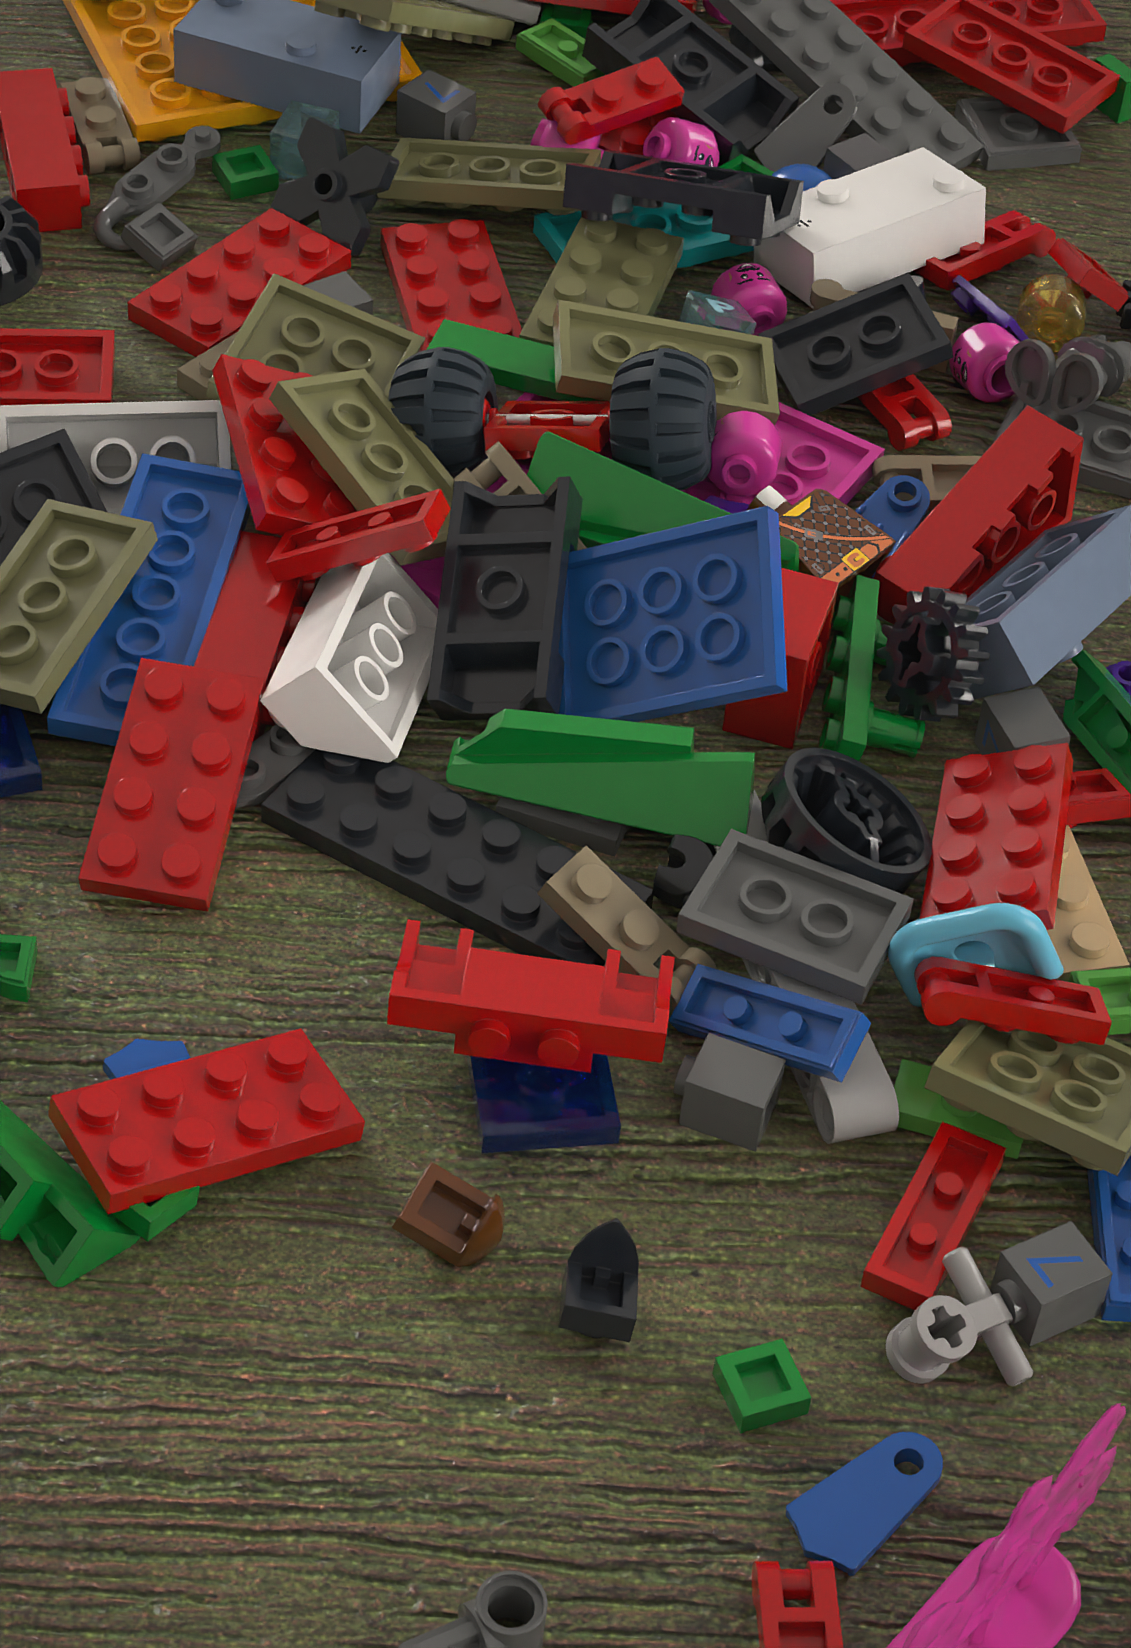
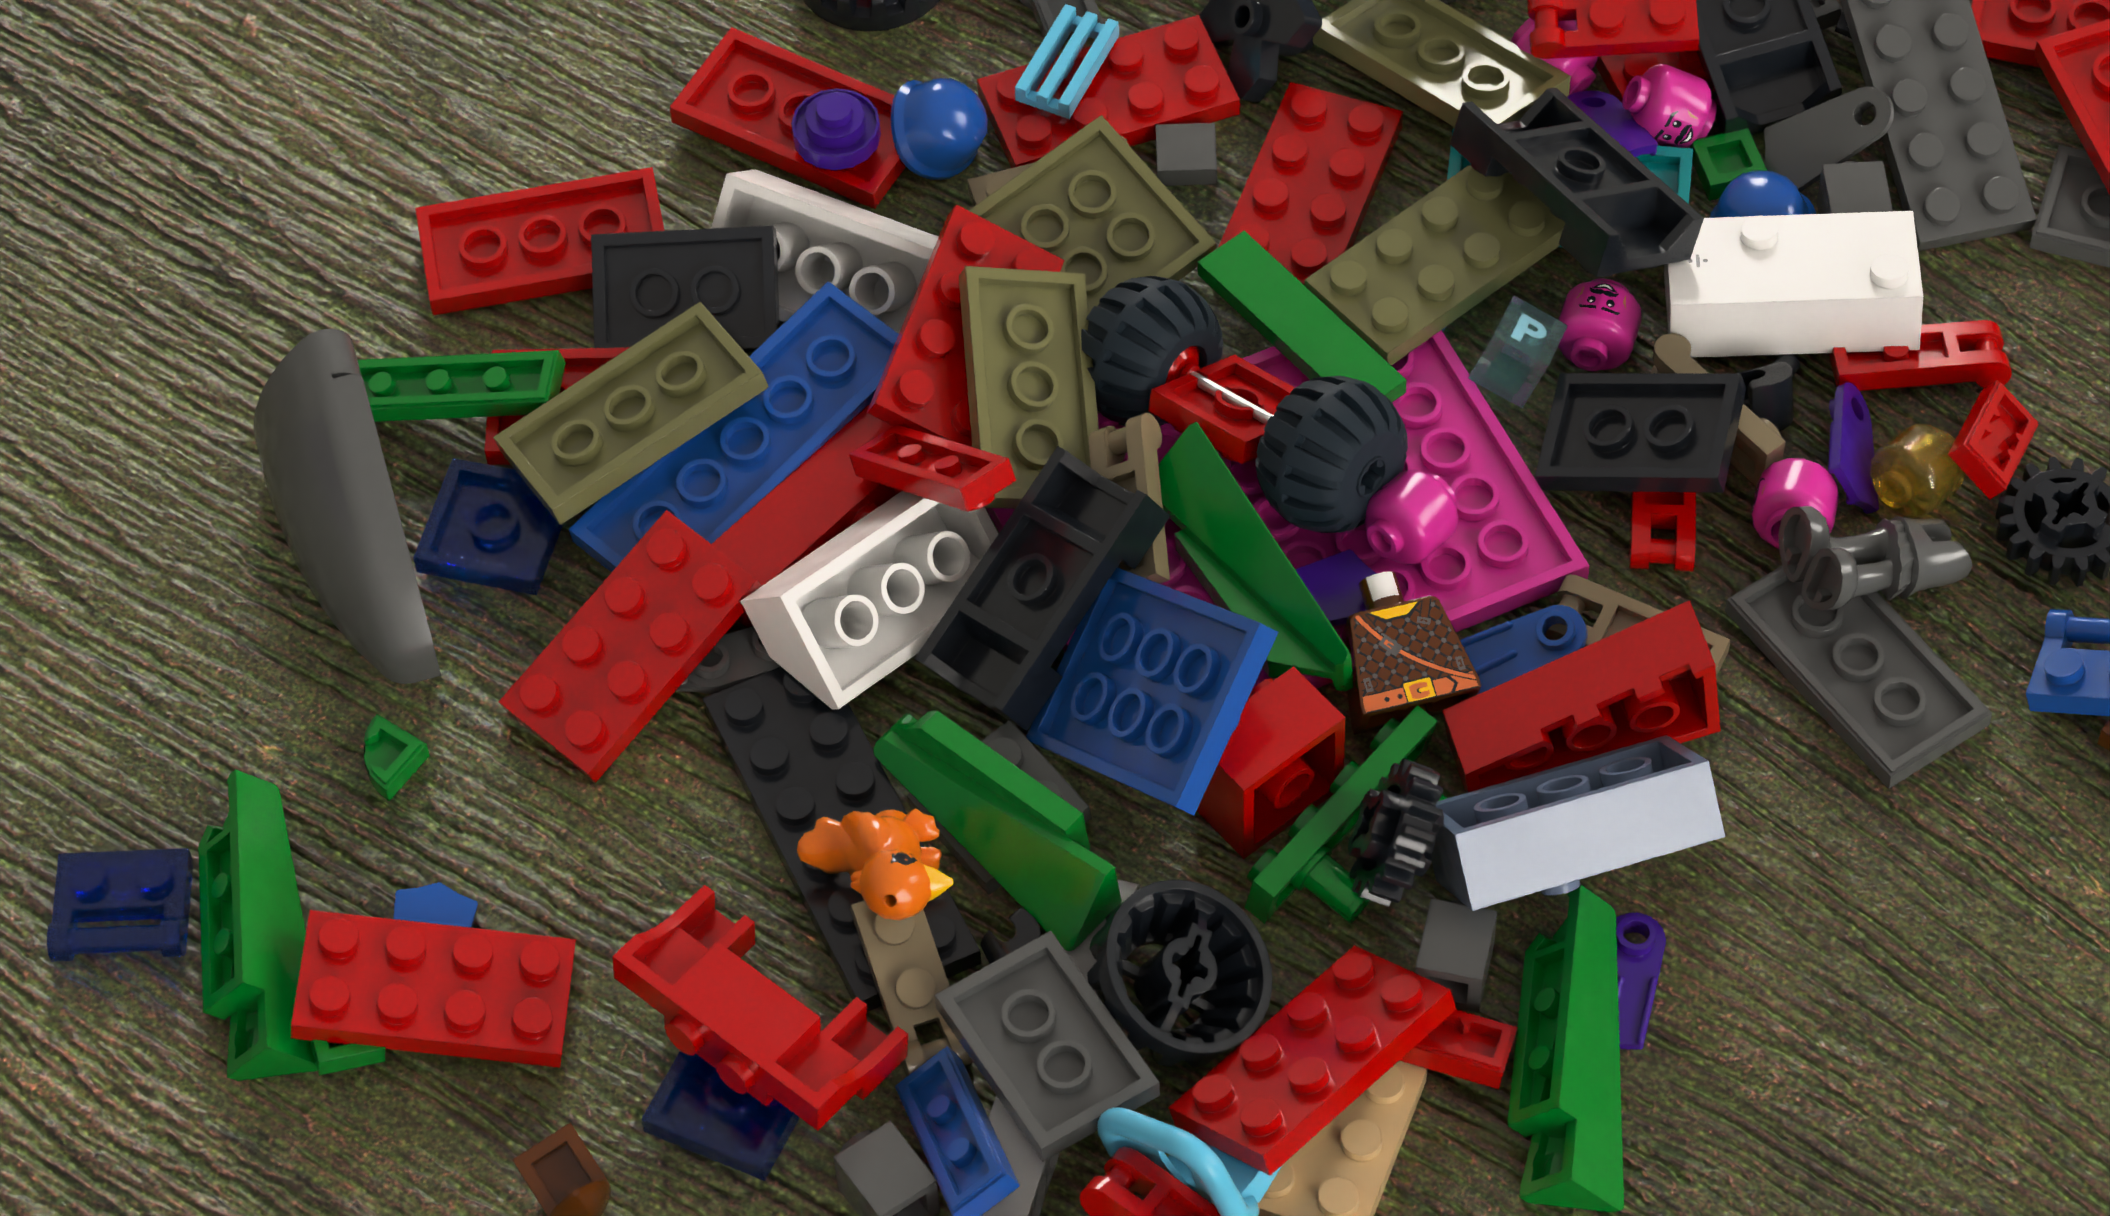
camera: 40 degrees right, 10 degrees up
olive plate [553,299,780,426] -> none
none -> dark purple plate [791,88,881,170]
none -> orange animal [797,808,954,920]
none -> blue helmet [891,78,988,180]
none -> medium azure tile [1015,4,1119,119]

